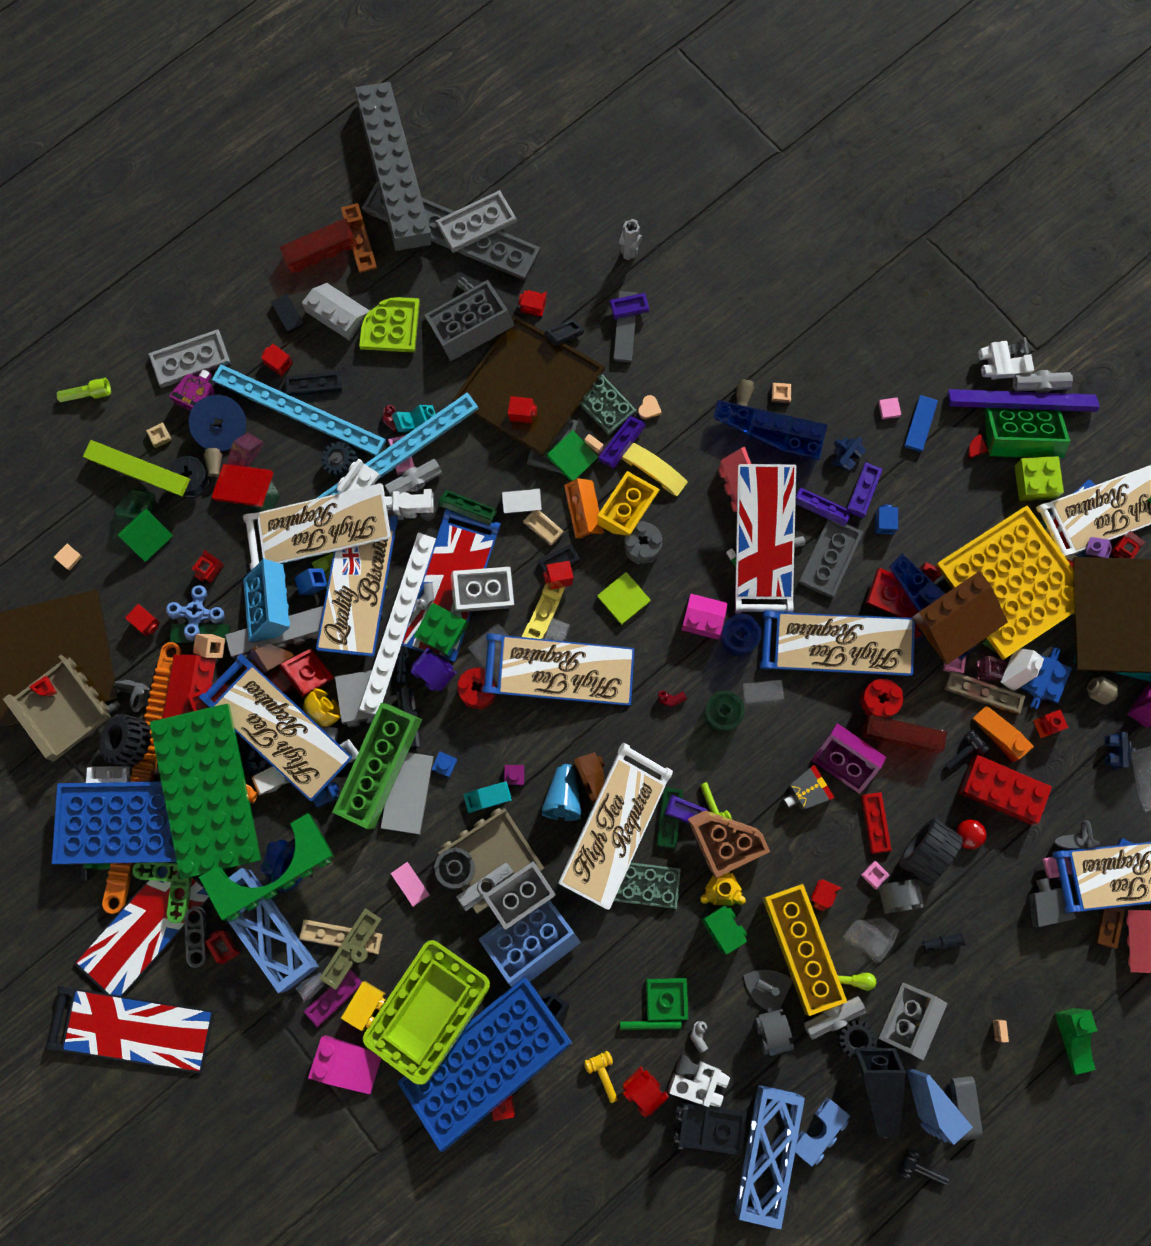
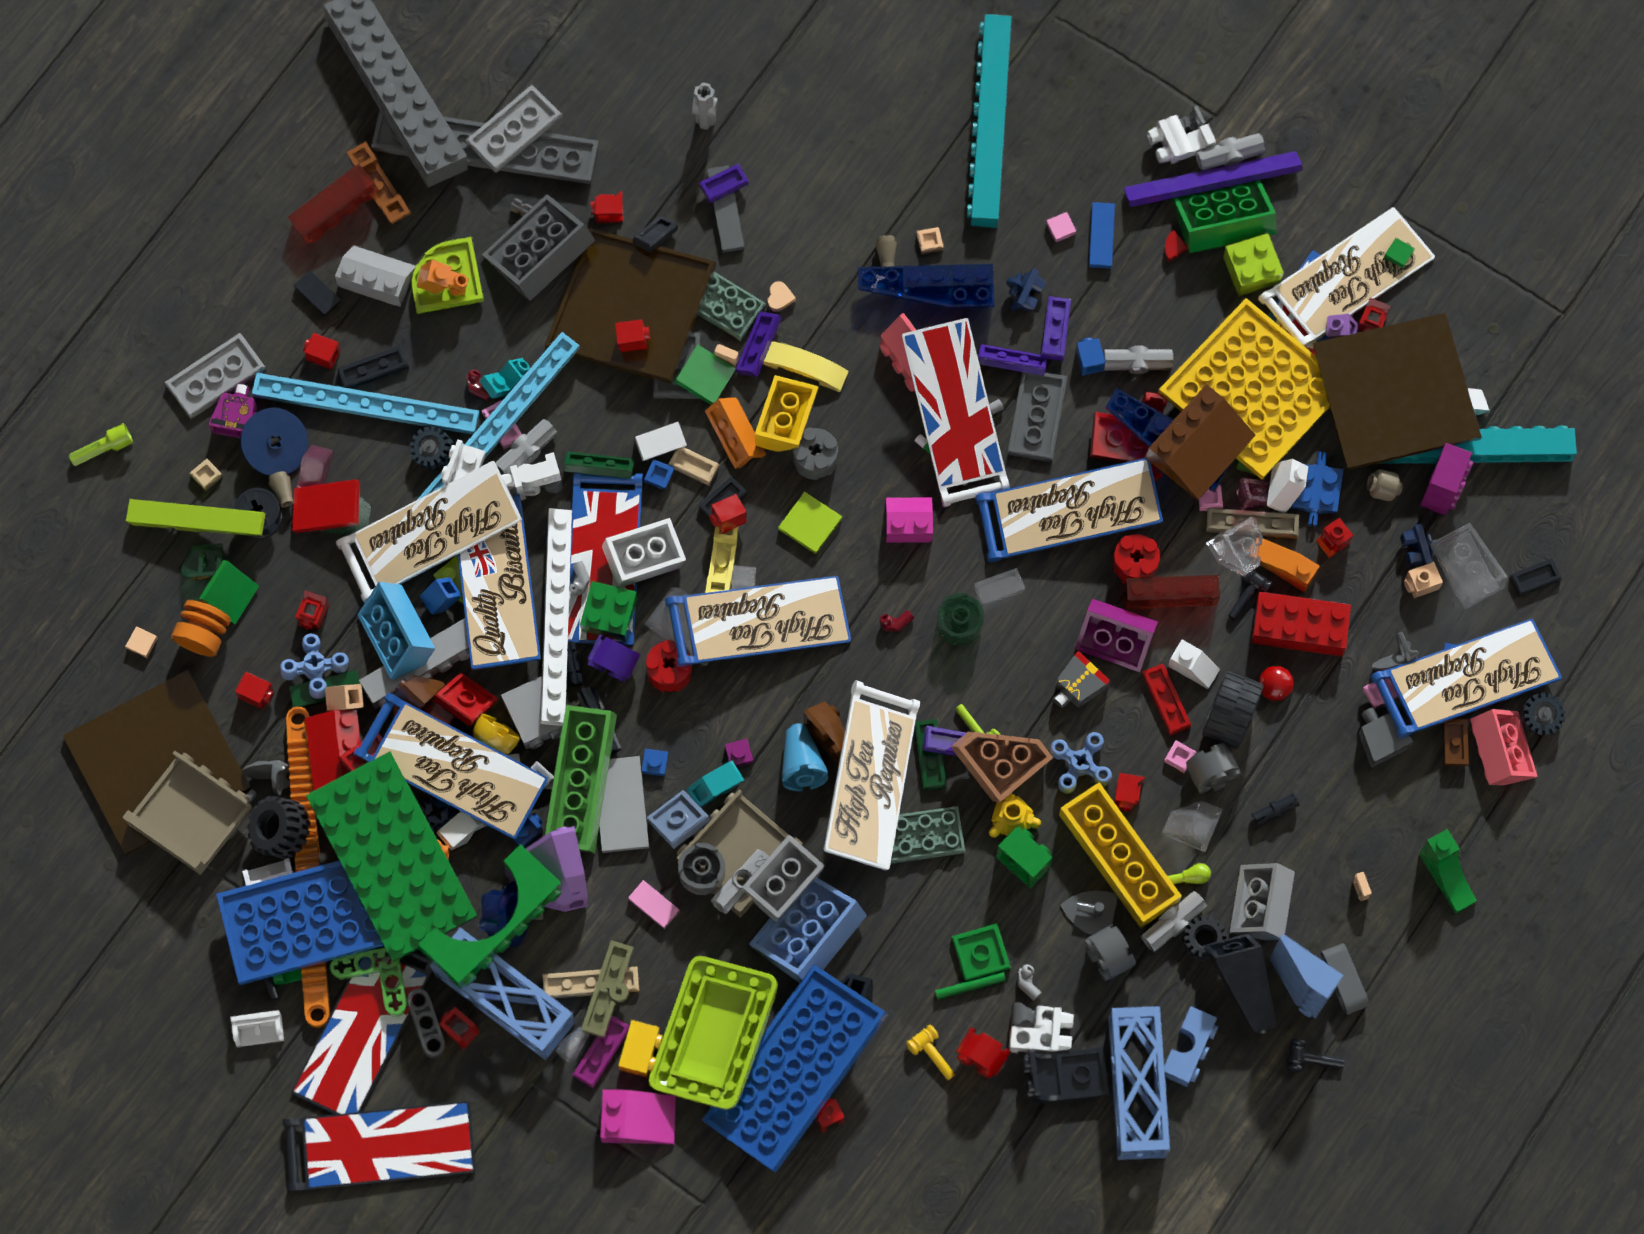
camera: 15 degrees left, 5 degrees down
red tile [29,676,57,696] -> none
clear blue brick [720,614,761,656] -> none
none -> orange wheel [170,600,231,657]
none -> white hinge [231,1010,284,1047]
none -> orange brick [416,260,469,296]
none -> medium lavender brick [505,827,588,912]
none -> blue plate [644,459,674,490]
none -> sand blue tile [647,790,711,849]
none -> teal brick [967,14,1012,228]
none -> medium blue gear [1050,732,1112,794]
none -> light grey piece [1104,346,1173,374]
none -> white slope [1168,640,1220,689]
none -> clear slope [1206,516,1263,576]
none -> light nougat brick [1404,562,1443,598]

